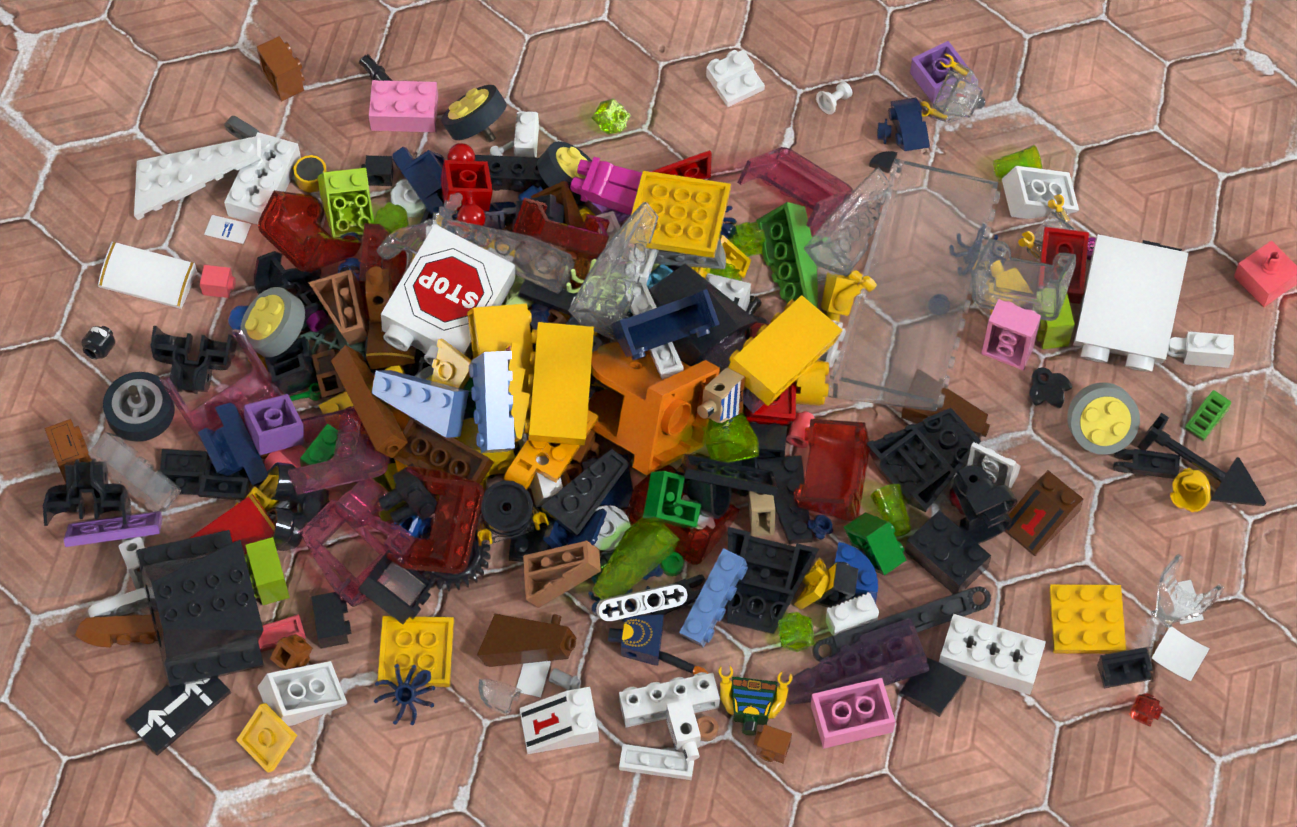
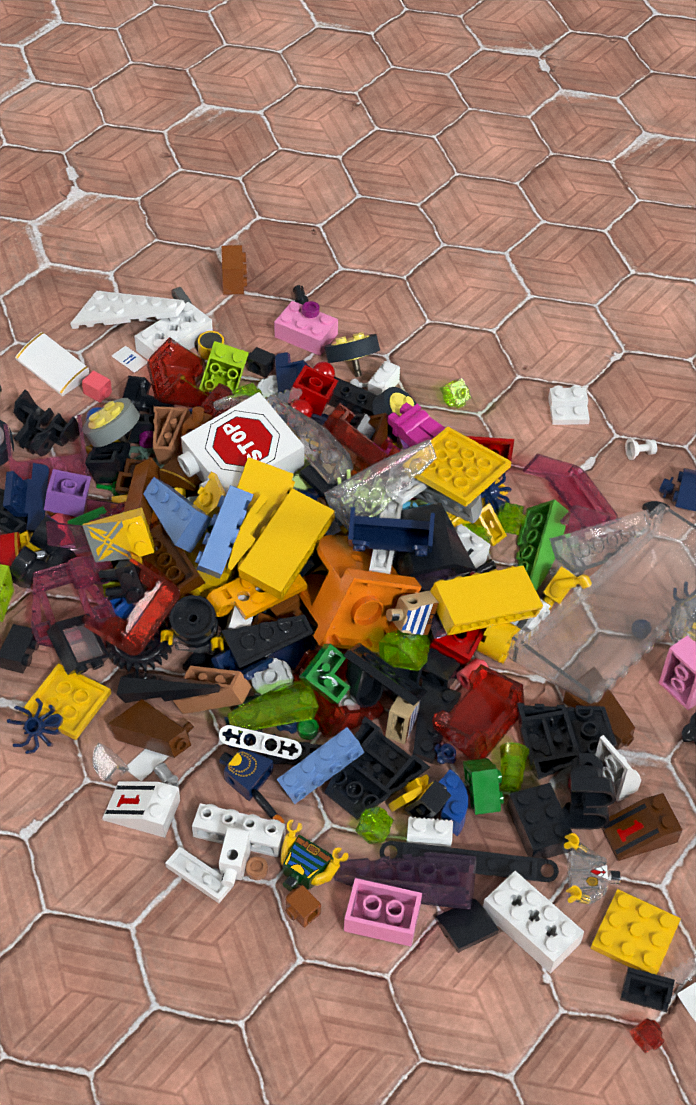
camera: 25 degrees right, 10 degrees down
none -> yellow slope [82,507,154,562]
none -> black wedge [116,671,220,703]
none -> magenta tile [302,301,320,318]
none -> clear torso [564,833,620,906]

